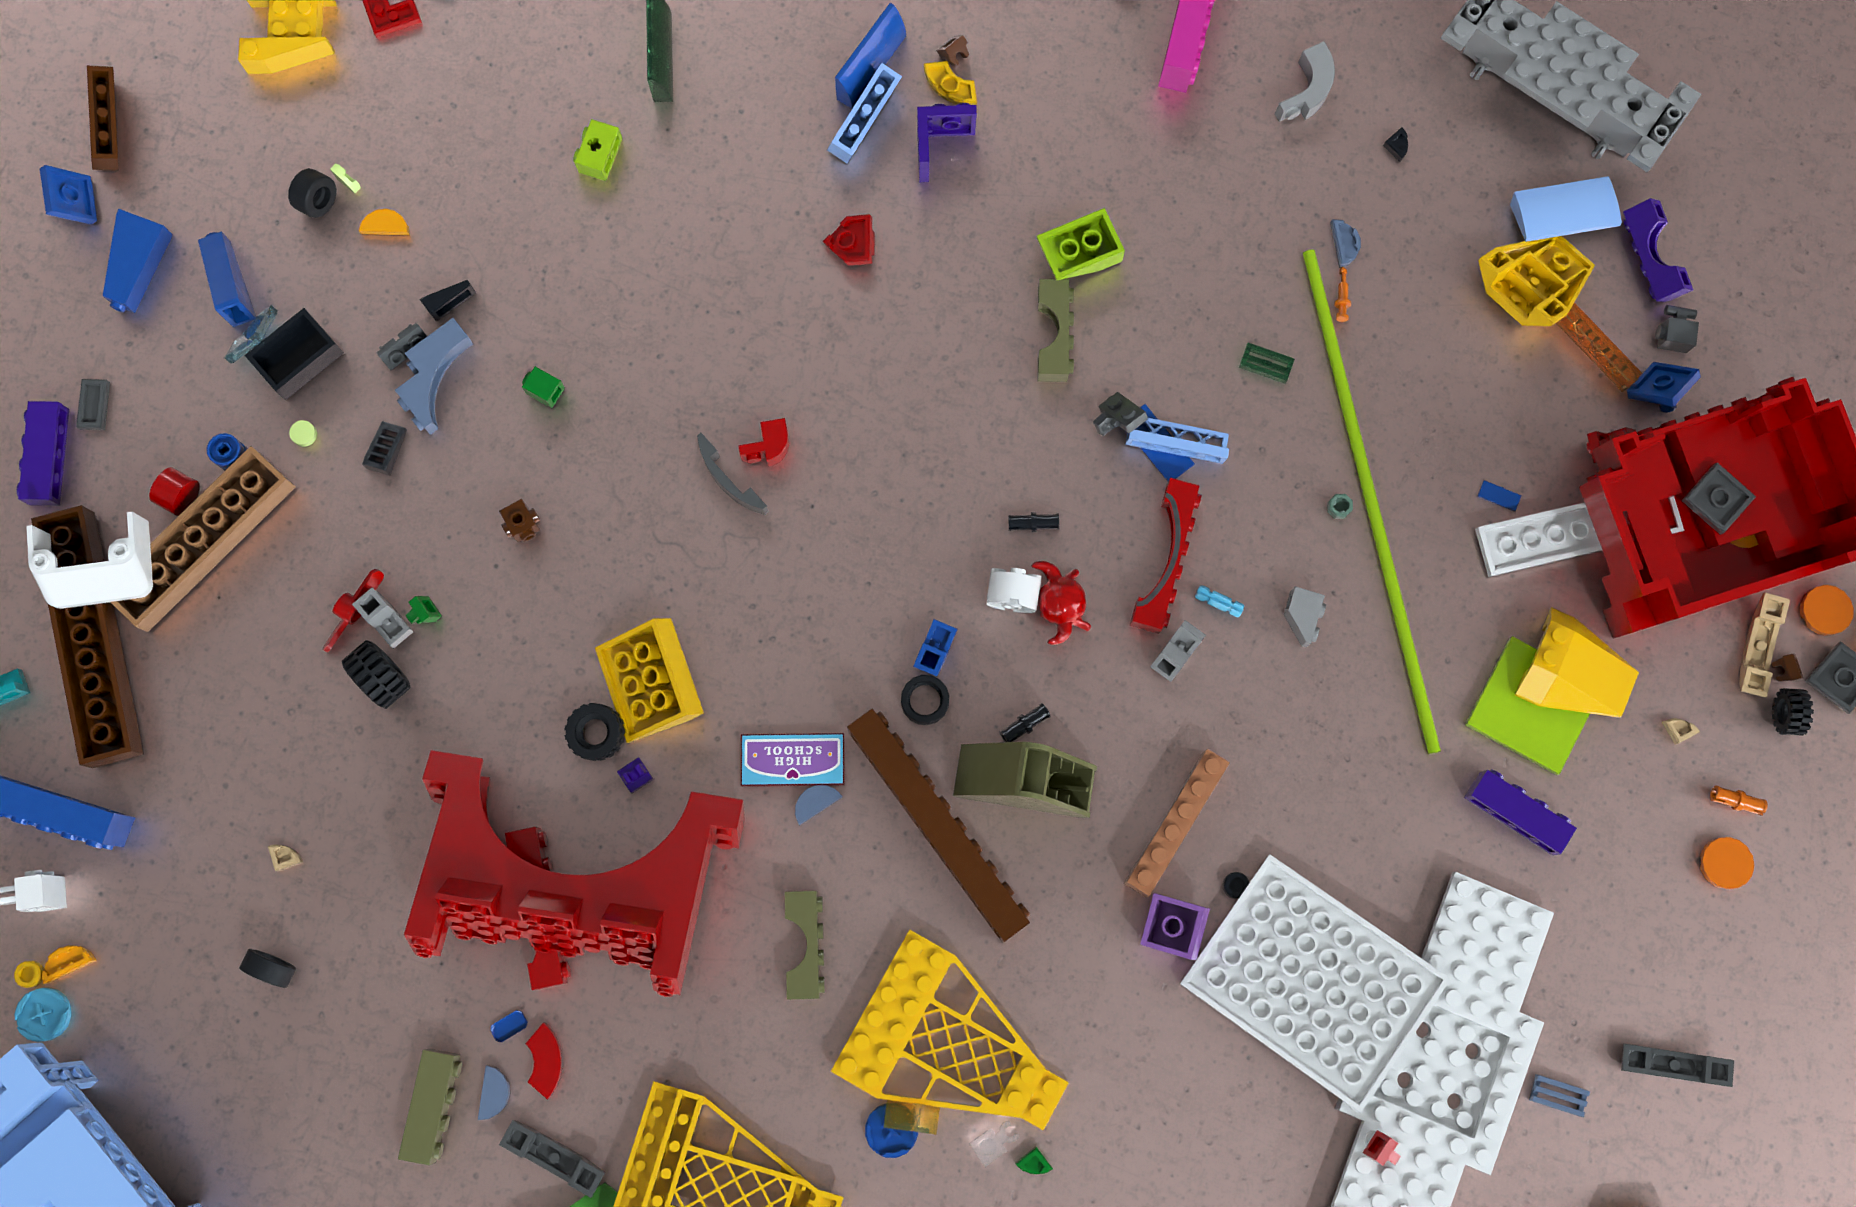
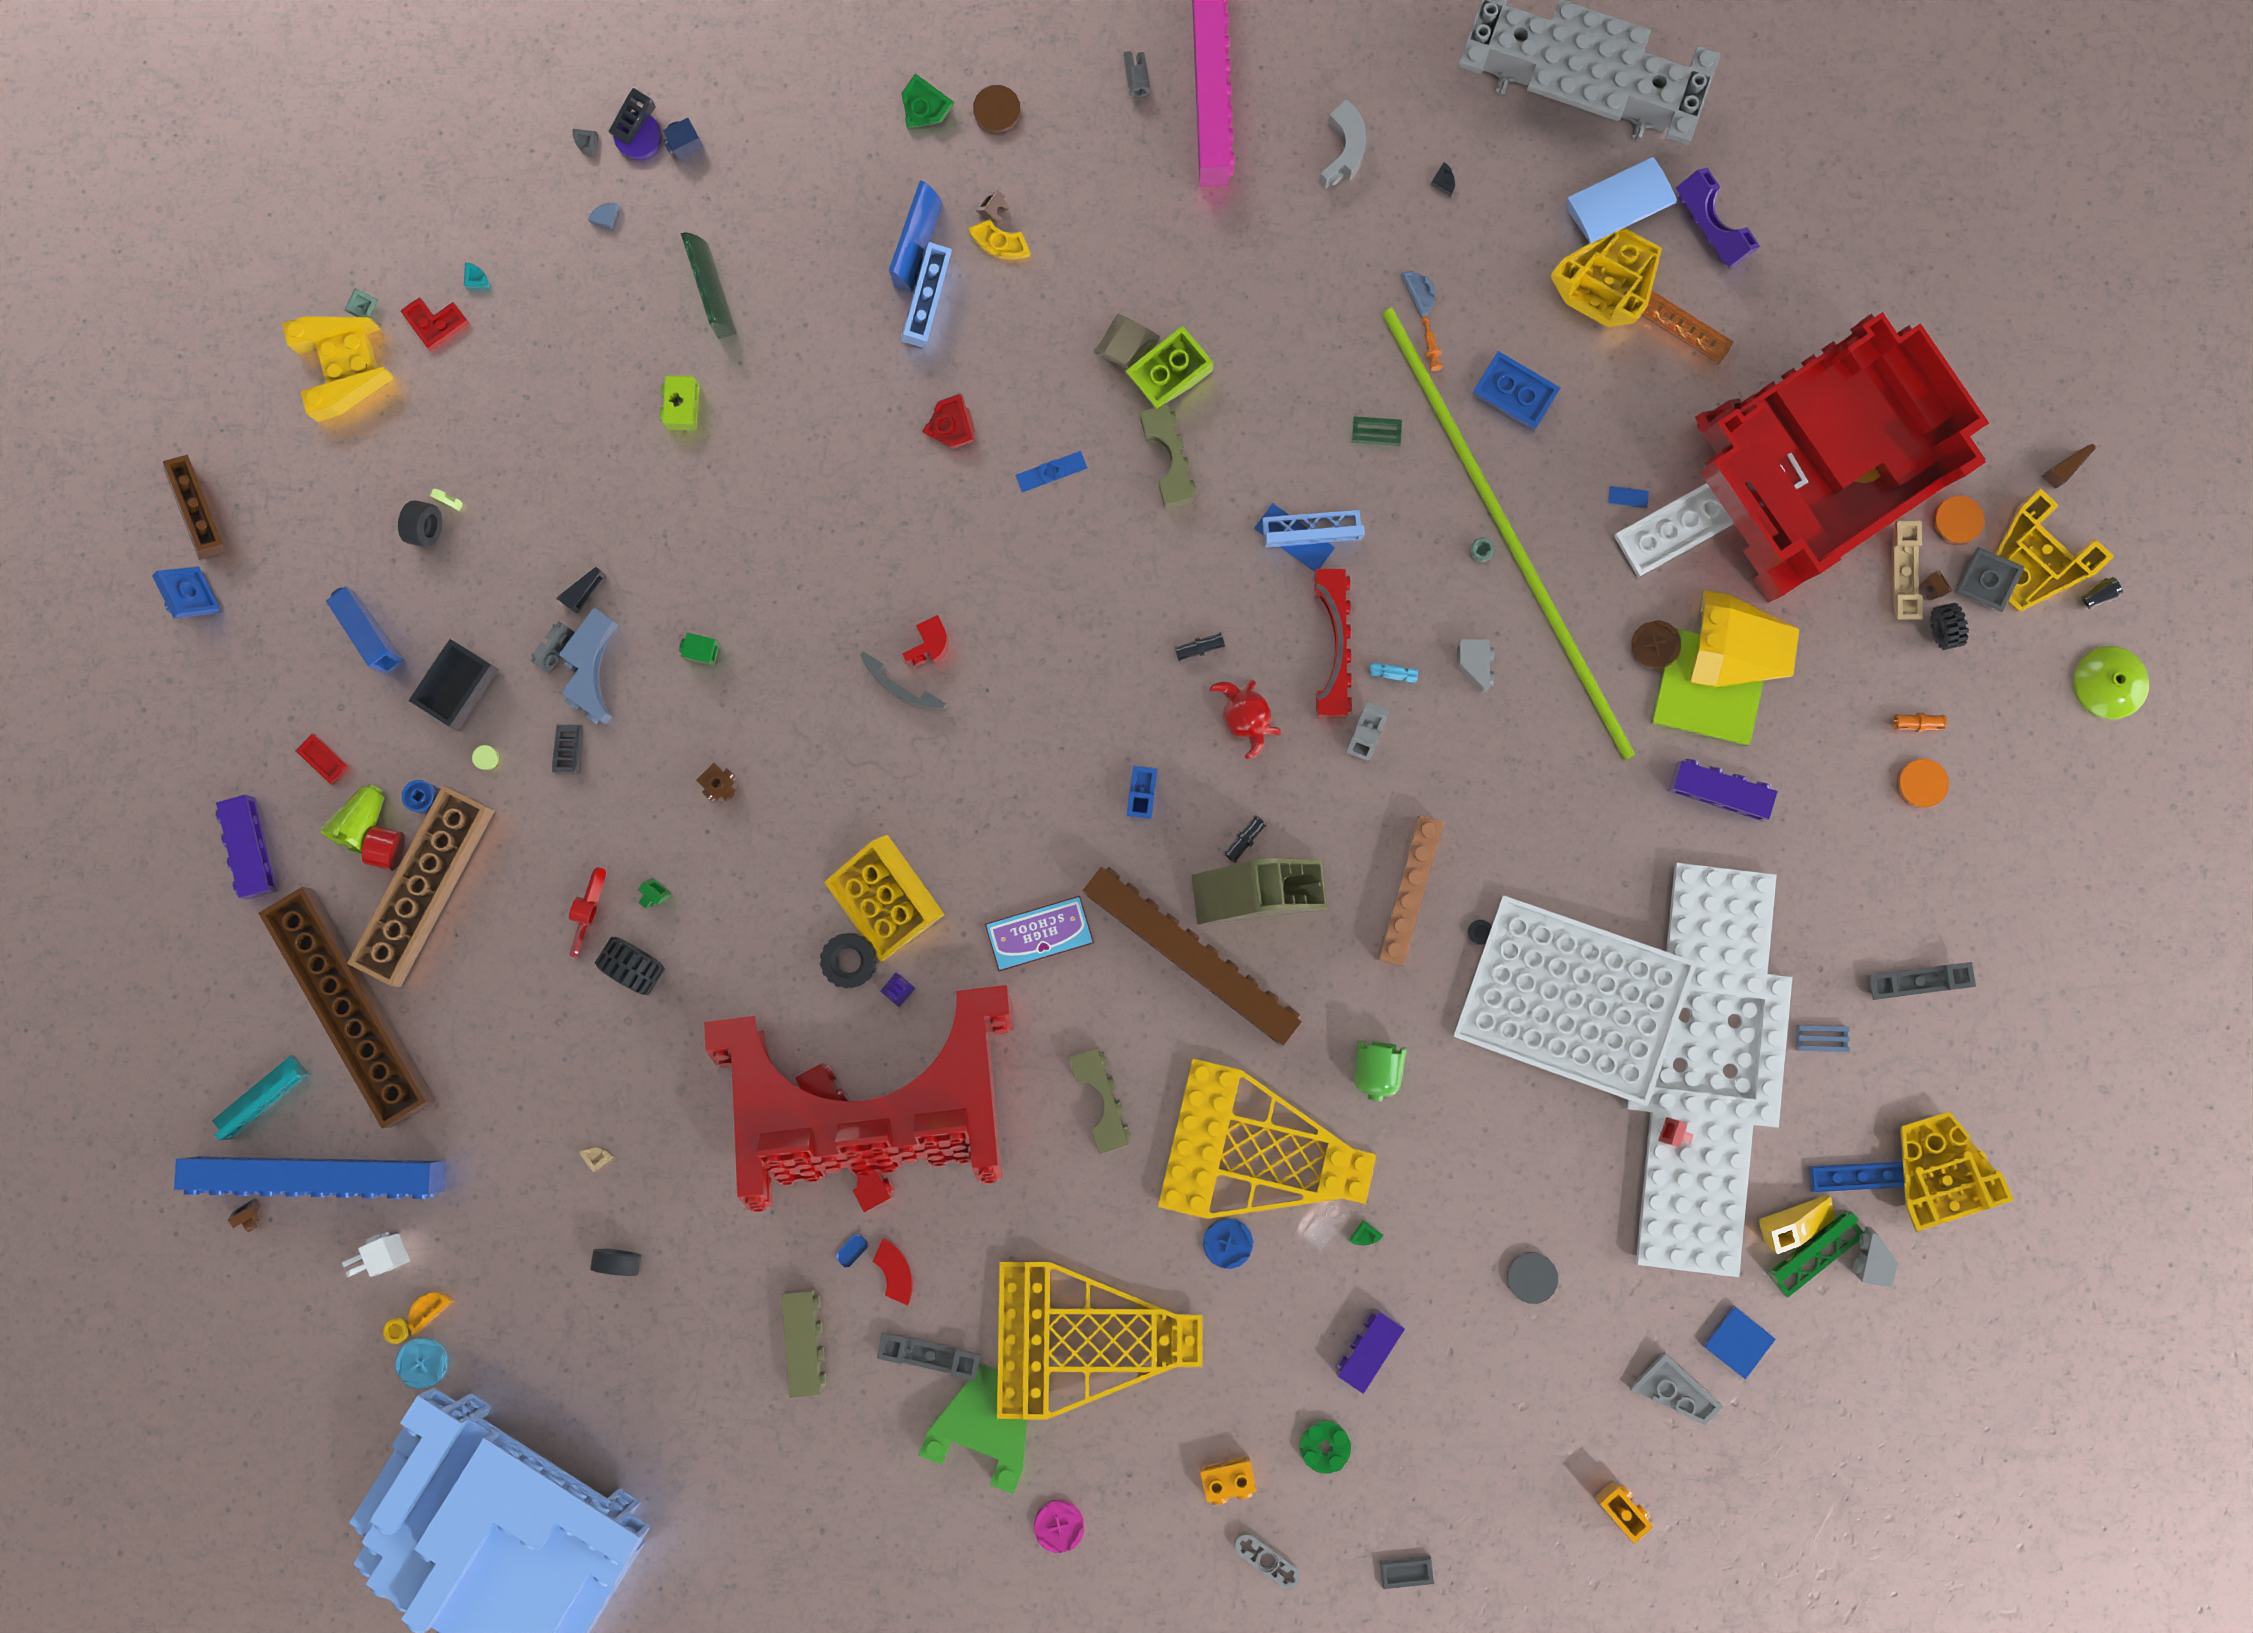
camera: 10 degrees left, 5 degrees up
white windscreen [27,512,153,609] -> none
dark grey tile [76,379,110,430] -> none
blue slope [103,209,173,313] -> none
clear light blue tile [224,305,278,363] -> none
light grey brick [352,587,413,649] -> none
light orange tile [359,209,410,236] -> none
sand blue tile [478,1065,510,1120] -> none
sand blue tile [795,785,843,826] -> none
clear yellow slope [883,1100,940,1135] -> none
black tyre [901,675,950,725] -> none
dark purple bracket [917,103,977,182] -> none
white brick [987,568,1042,613] -> none
dark grey hinge [1093,392,1148,436] -> none
medium lavender brick [1140,893,1210,960] -> none
blue tile [1627,362,1701,413] -> none
dark grey brick [1655,305,1699,353] -> none
tan tile [1662,718,1700,744] -> none
dark grey tile [1681,463,1756,535] -> none
none -> red tile [295,733,350,785]
none -> lime cone [320,784,385,855]
none -> blue piece [1015,451,1087,493]
none -> dark tan slope [1094,314,1160,370]
none -> bright green cylinder [1354,1040,1407,1101]
none -> blue plate [1472,351,1561,431]
none -> reddish brown tile [1631,620,1681,670]

